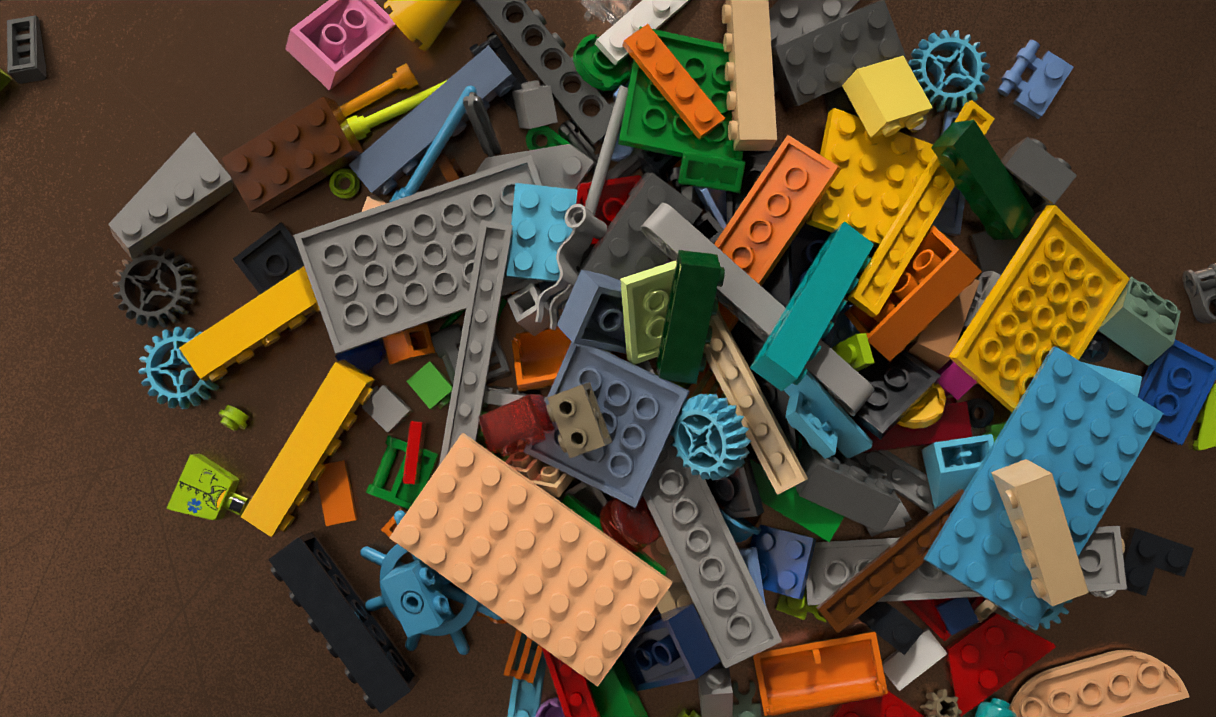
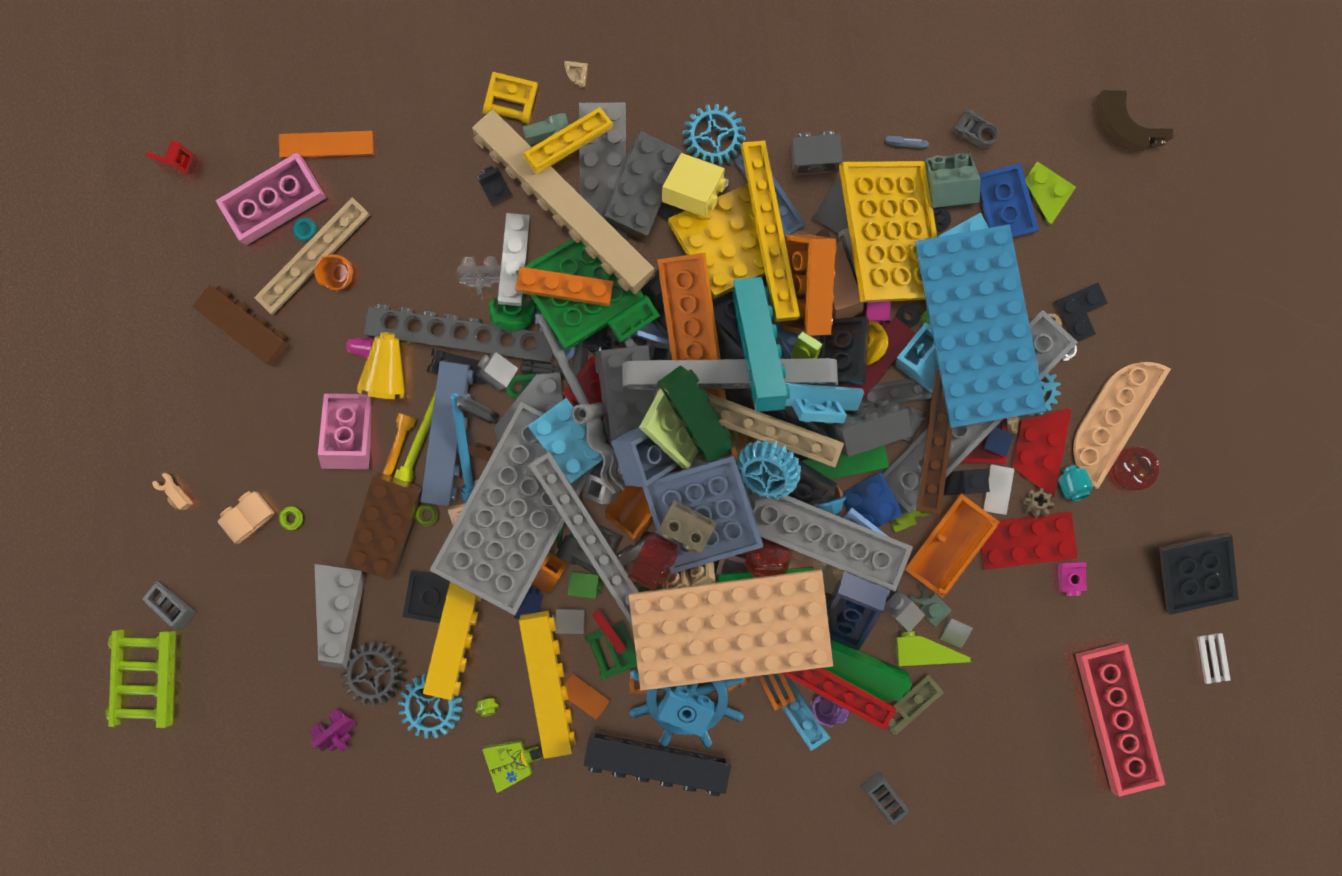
camera: 40 degrees left, 0 degrees up
dark green brick [931,120,1036,240] -> none
tan wedge [991,459,1089,607] -> none
medium blue plate [997,40,1074,119] -> none
none -> light nougat brick [217,491,275,544]
none -> lime plate [279,507,303,530]
none -> magenta hips [310,709,357,752]
none -> sand blue piece [885,136,929,149]

